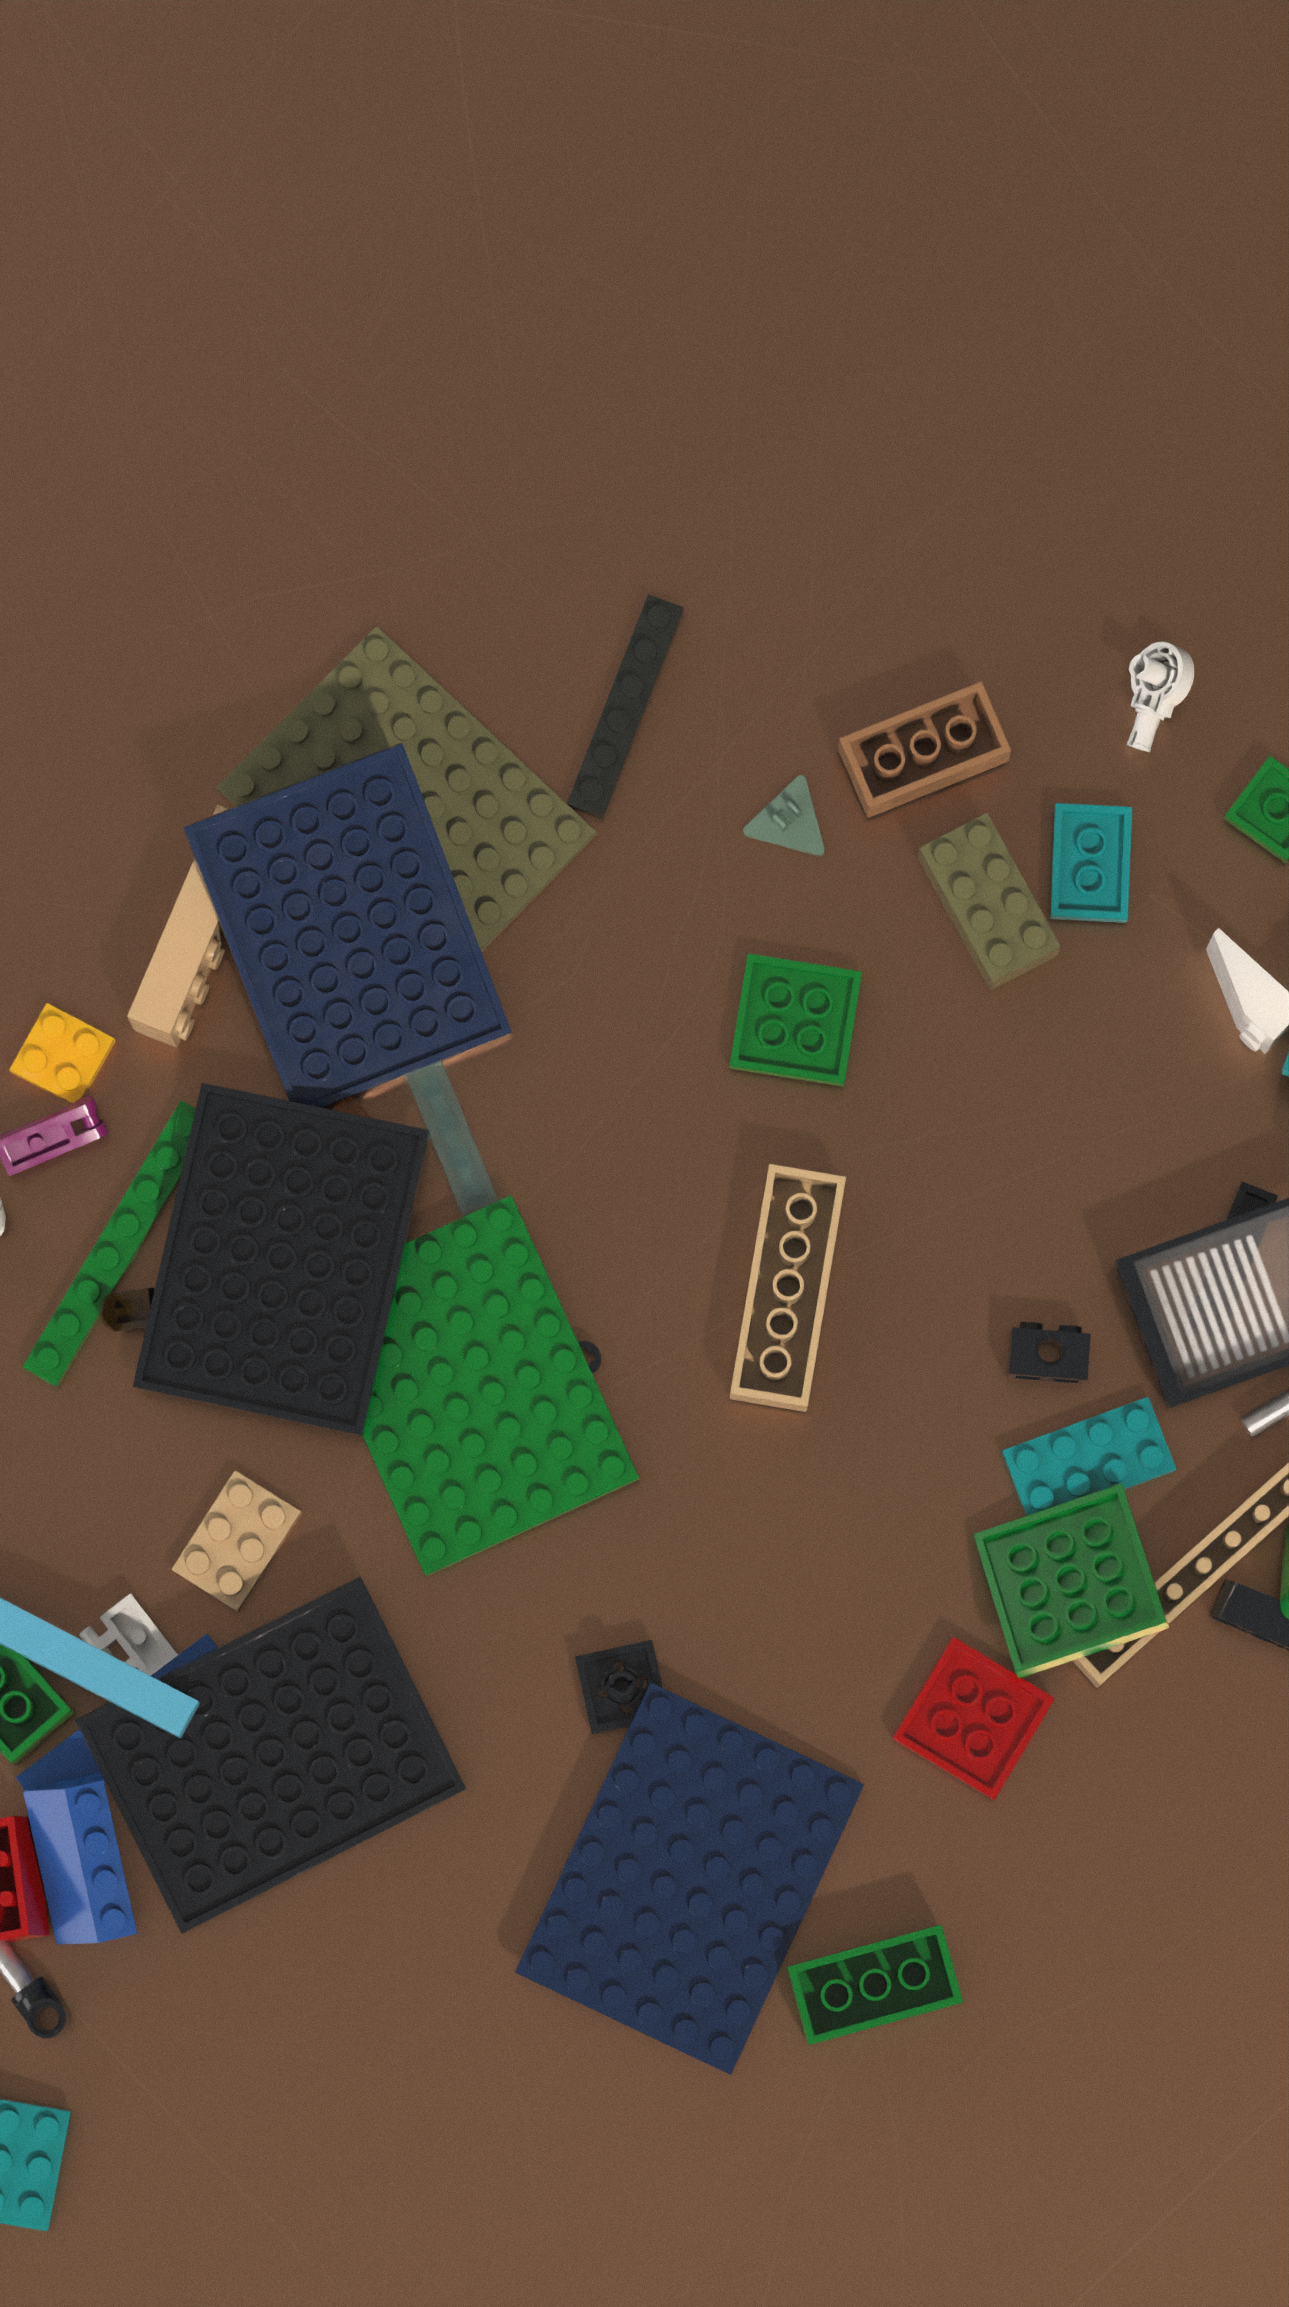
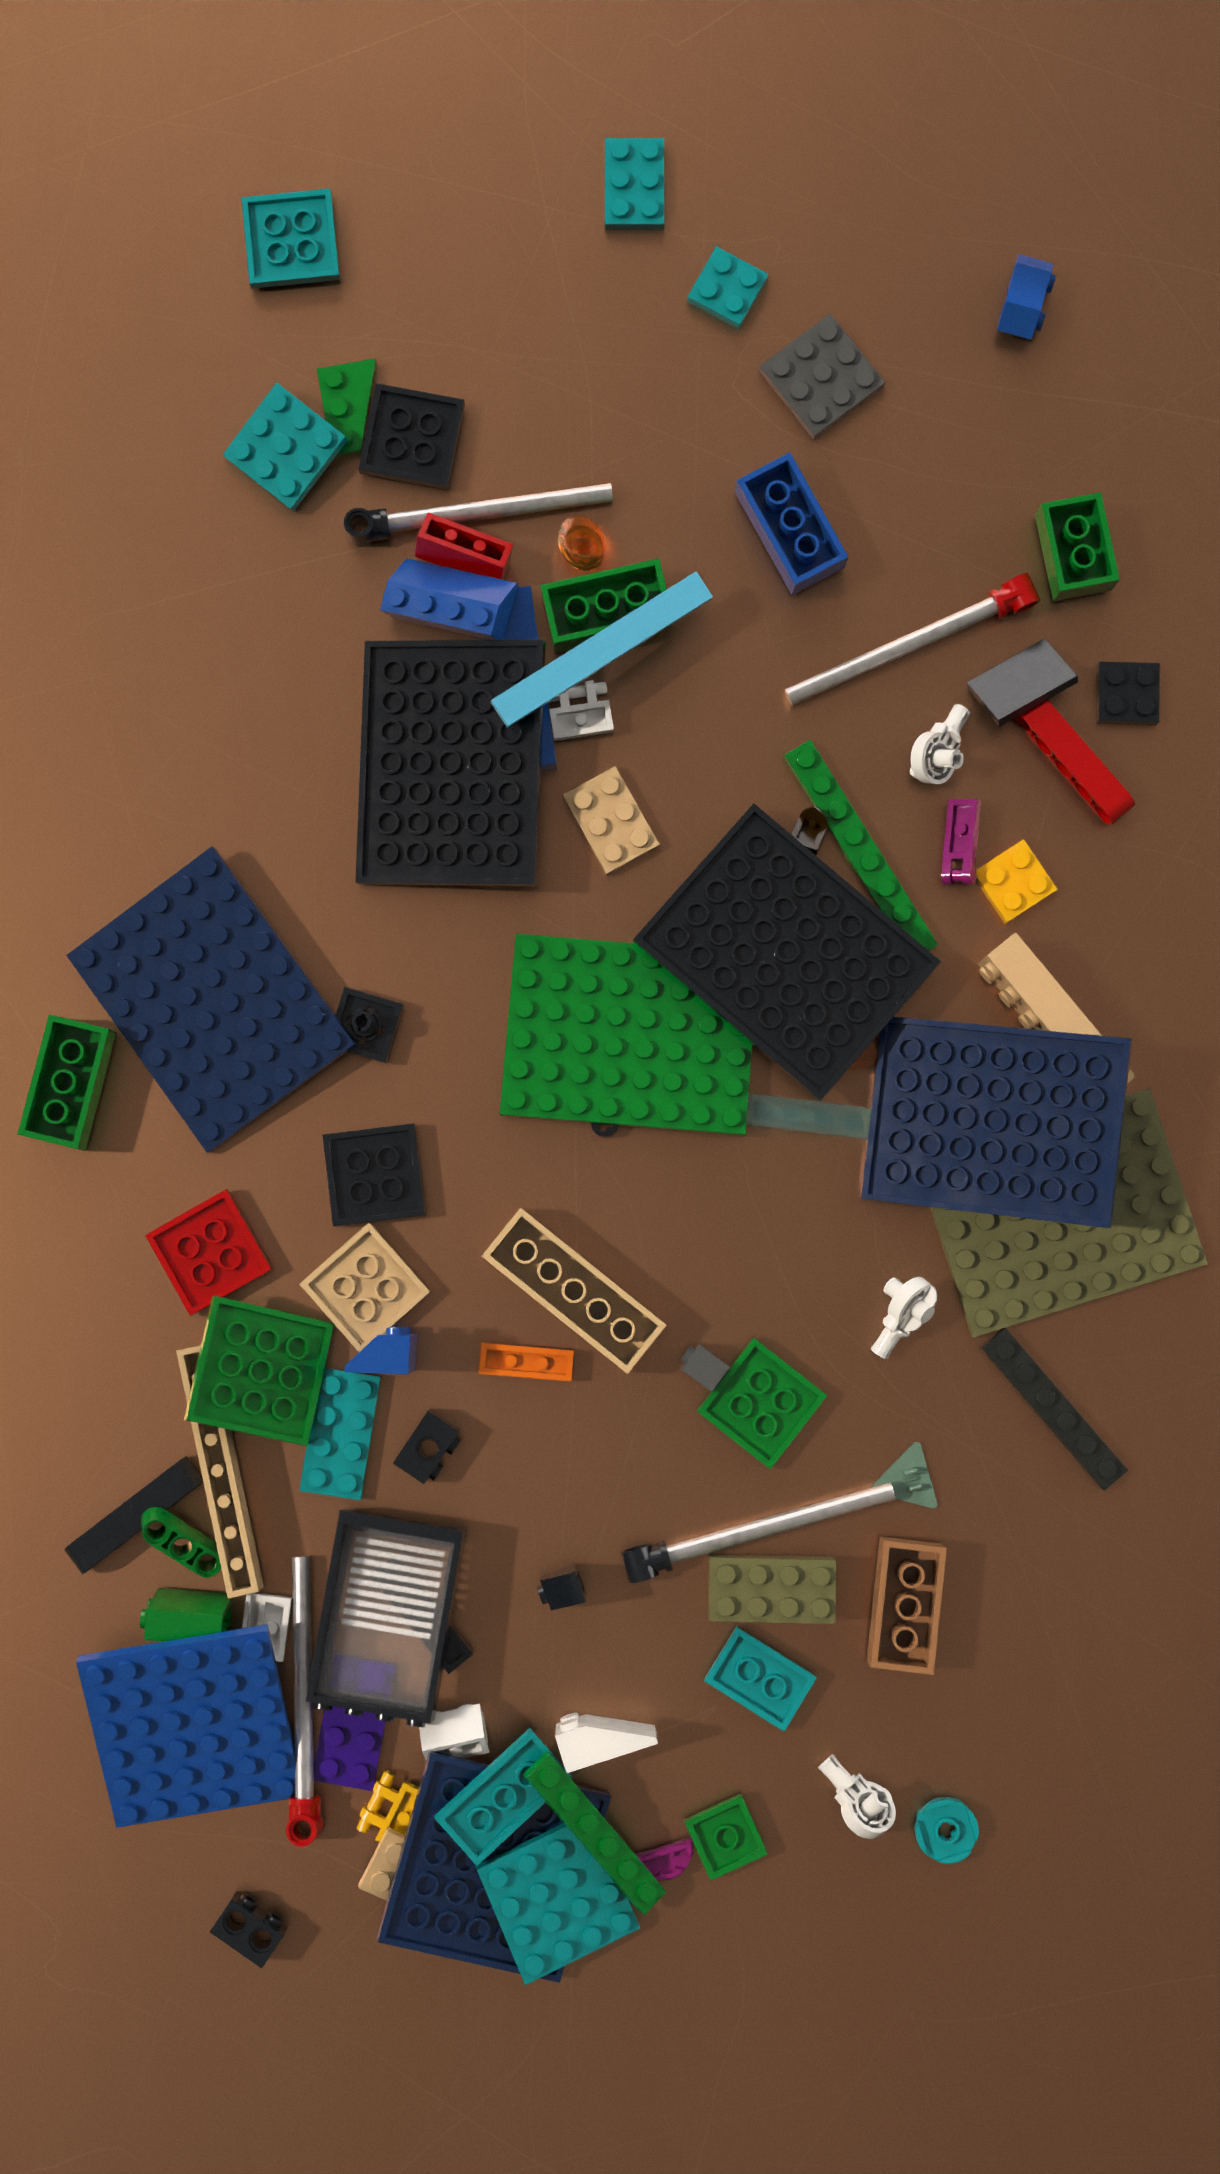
camera: 115 degrees right, 5 degrees up
none -> tan plate [299,1222,431,1352]
none -> black plate [322,1123,426,1227]
none -> blue slope [345,1326,418,1374]
none -> orange plate [479,1342,574,1382]
none -> black slope [537,1563,587,1610]
none -> flat silver piece [621,1482,896,1583]
none -> dark grey brick [680,1344,730,1392]
none -> white pin [871,1277,937,1359]
none -> teal plate [914,1797,979,1864]

